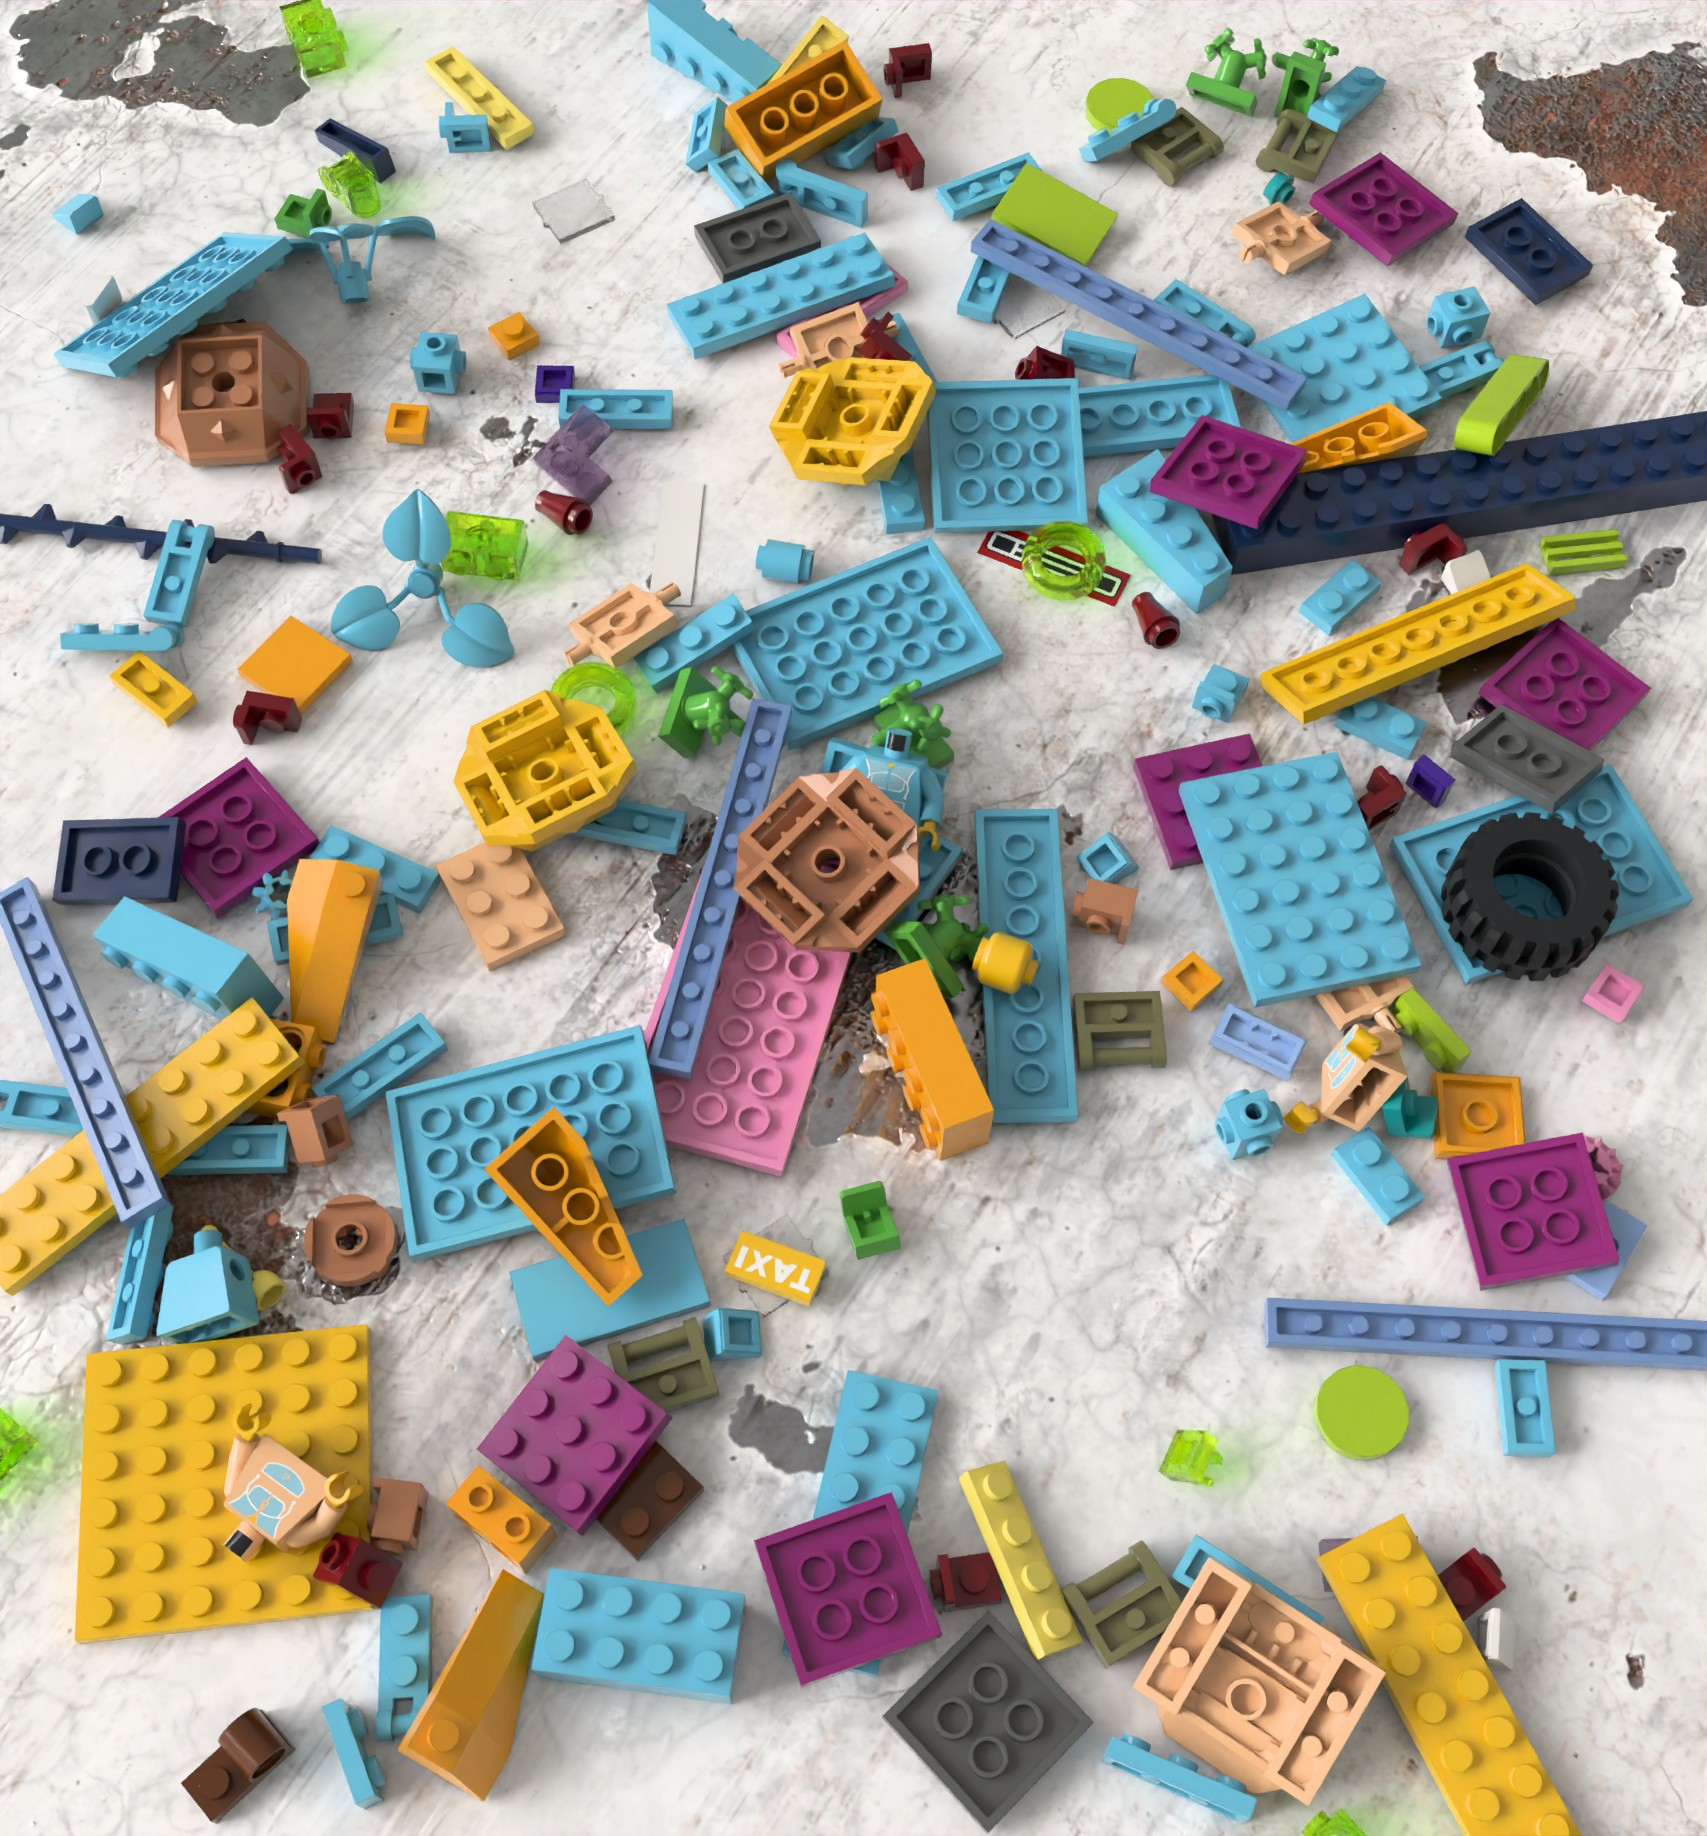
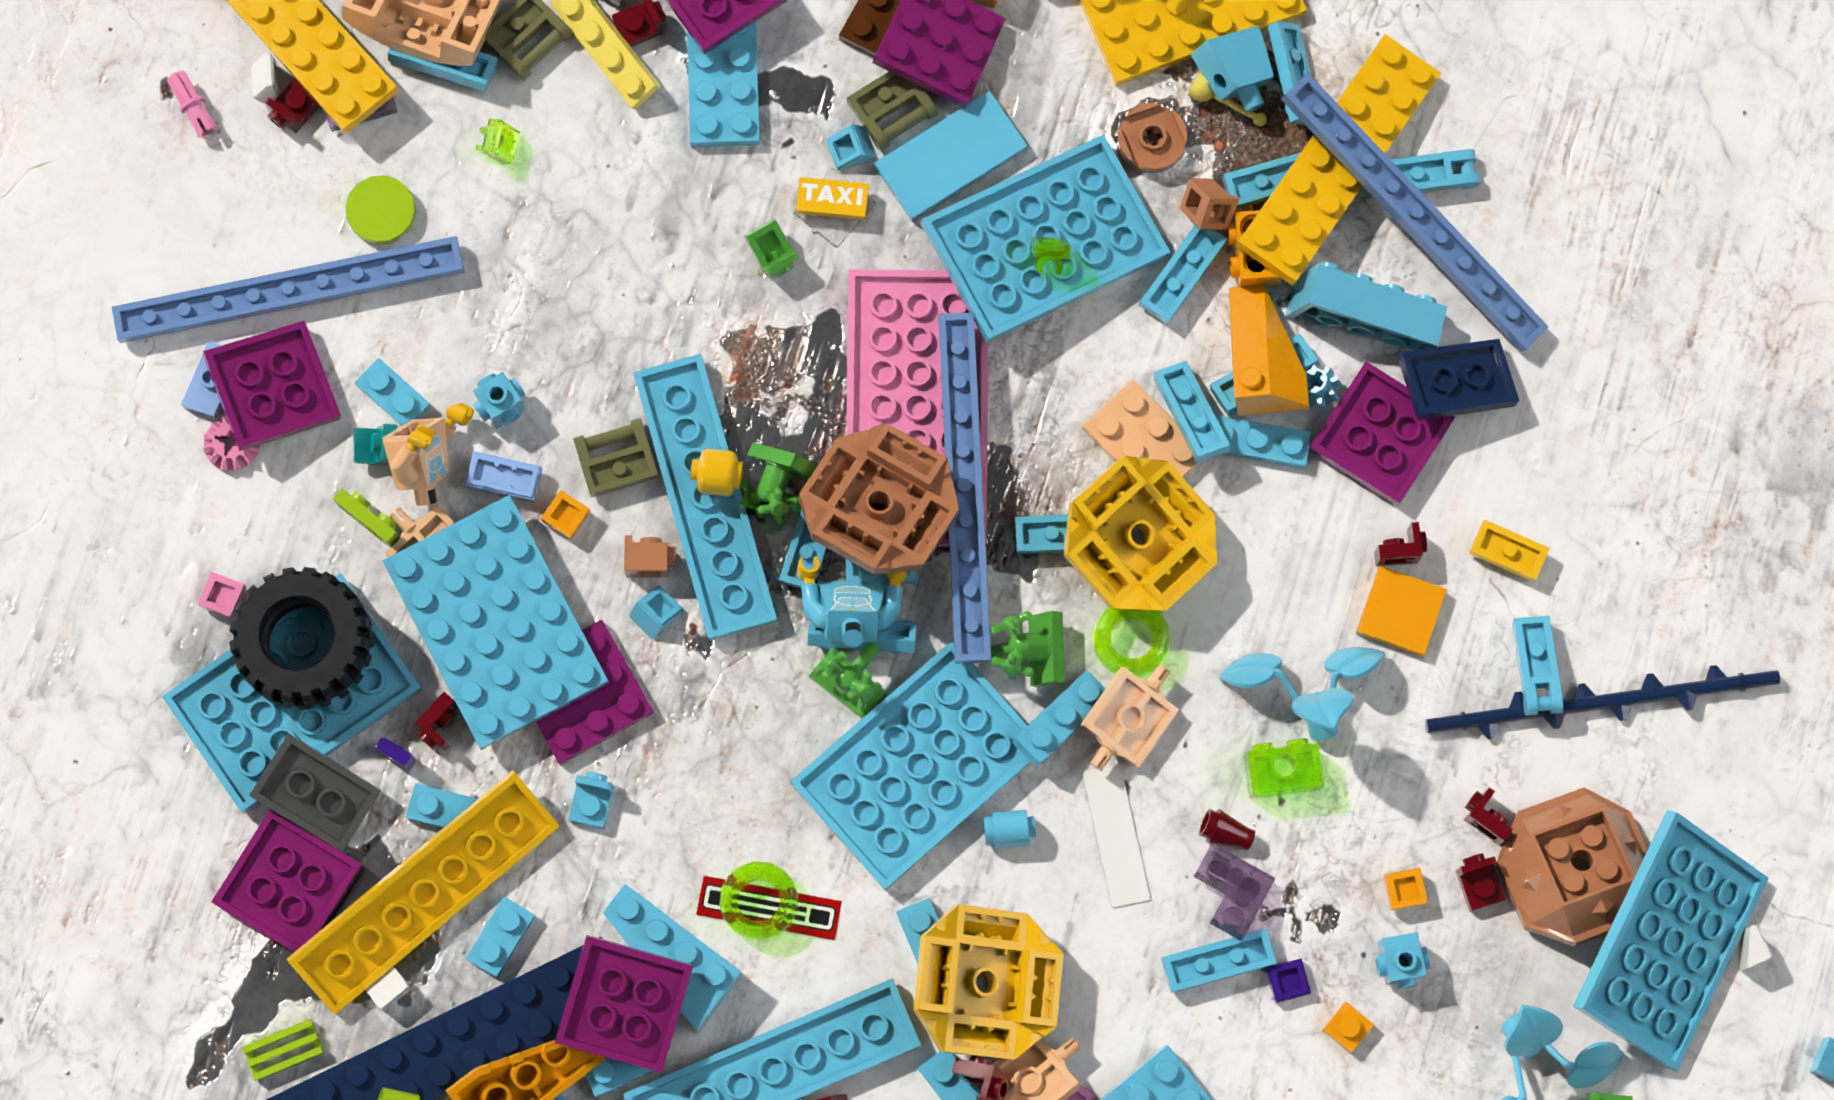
camera: 165 degrees right, 15 degrees up
medium azure plate [60,623,184,651] -> none
light orange wedge [484,1107,643,1307] -> none
light orange brick [870,958,994,1161] -> none
medium azure plate [927,378,1088,533] -> none
dark red cone [1132,592,1180,649] -> none
dark red bracket [1399,521,1468,575] -> none
light orange tile [1430,1072,1526,1160] -> none
medium azure plate [1494,1359,1556,1458] -> none
none -> bright pink axle [167,70,218,138]
none -> clear neon green tile [1030,237,1071,274]
none -> medium azure plate [1154,361,1230,464]

